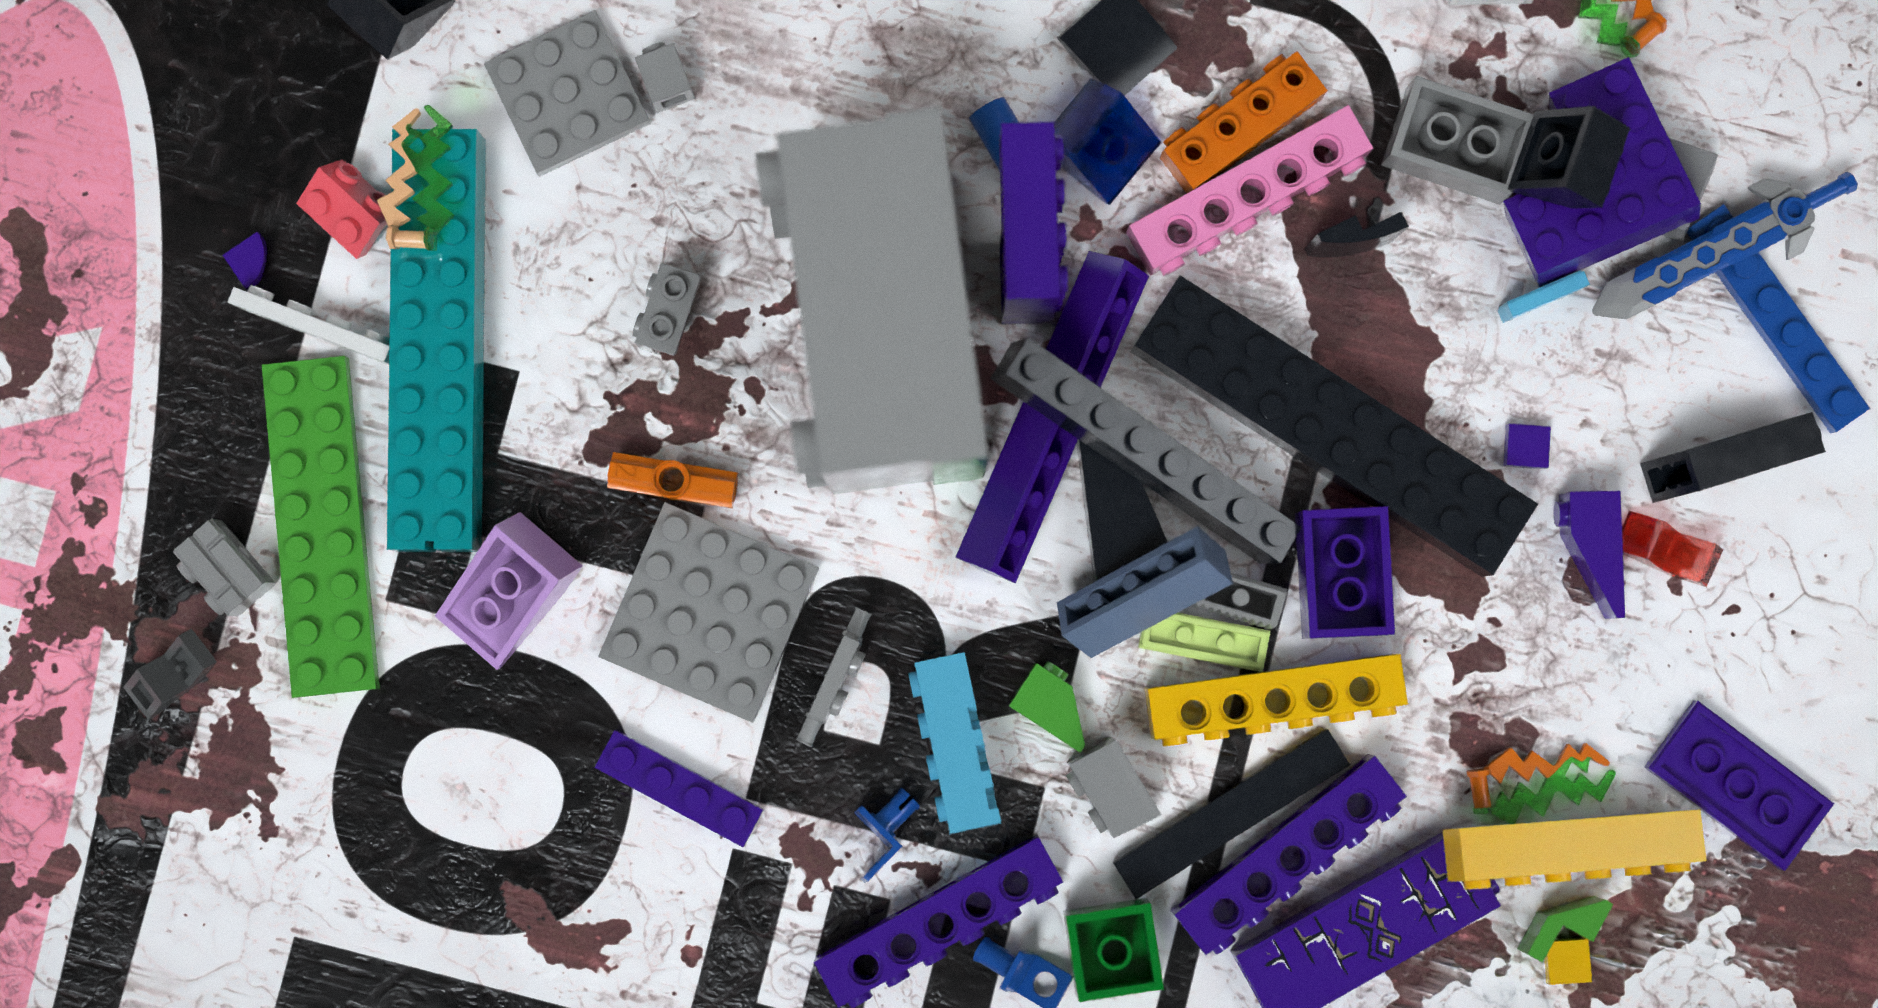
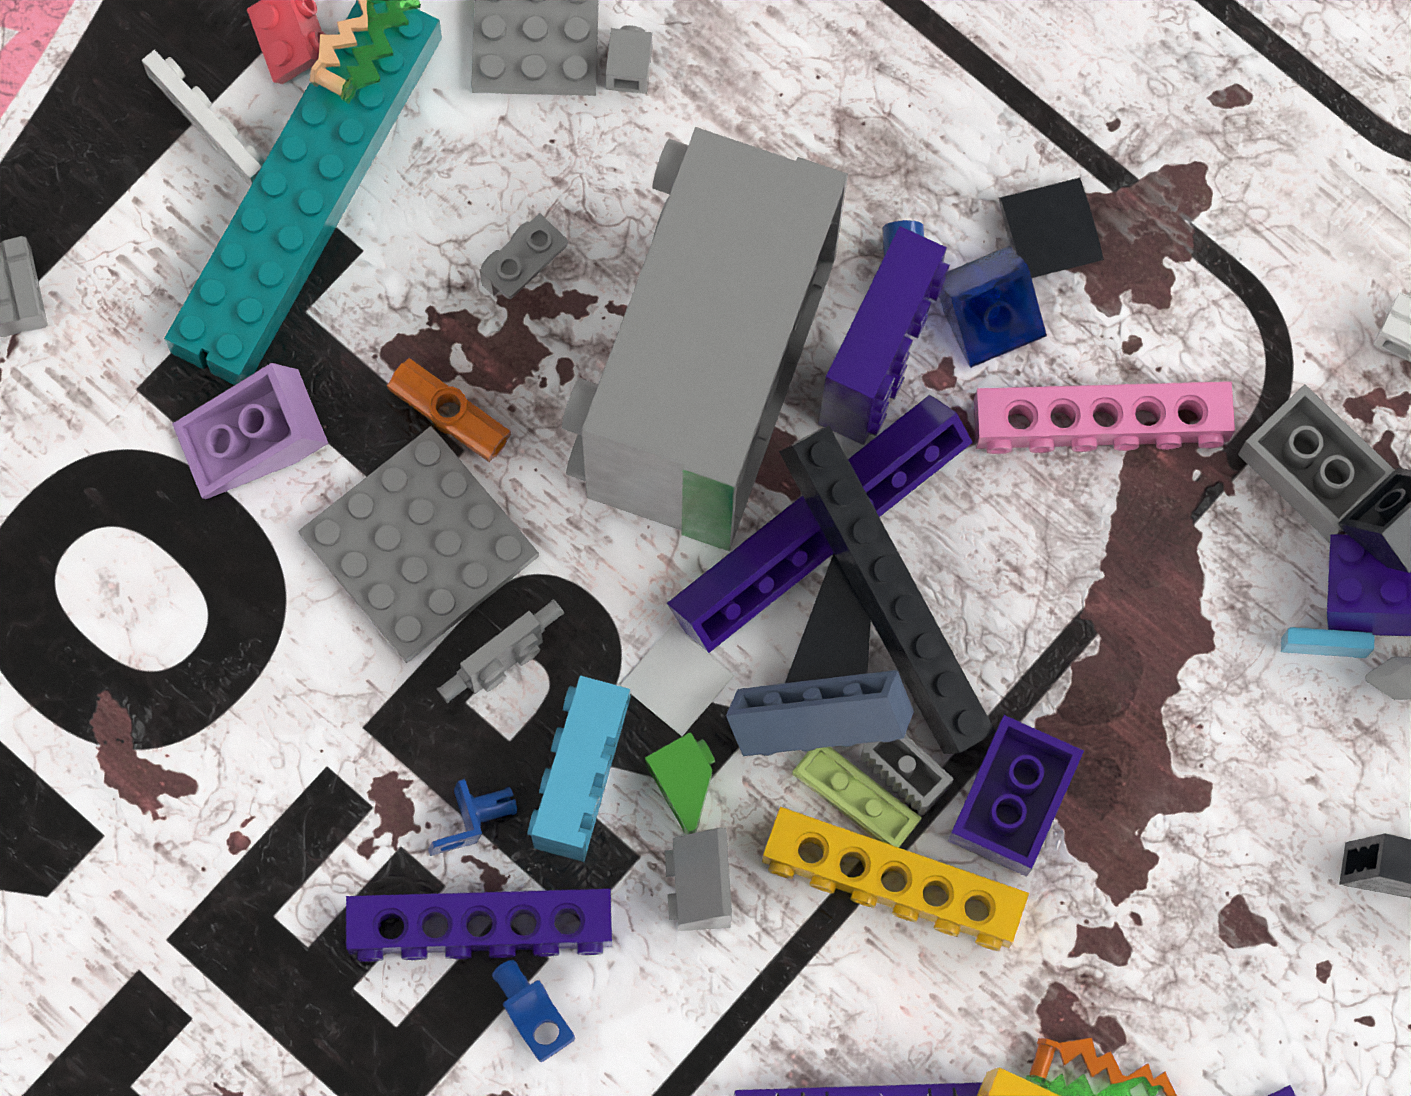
camera: 25 degrees right, 10 degrees down
dark purple tile [223,232,267,290] -> none
bright green plate [262,356,380,698] -> none
dark purple plate [594,730,764,847] -> none
green brick [1063,898,1164,1002] -> none
black tile [1112,728,1350,899] -> none
black brick [1130,275,1538,577] -> none
orange brick [1160,51,1328,194] -> none
dark purple brick [1170,754,1407,955] -> none
black slope [1304,211,1409,258] -> none
dark purple tile [1503,424,1551,469] -> none
dark purple slope [1553,491,1625,619] -> none
clear red slope [1622,510,1724,588] -> none
none -> white sticker [620,624,735,736]

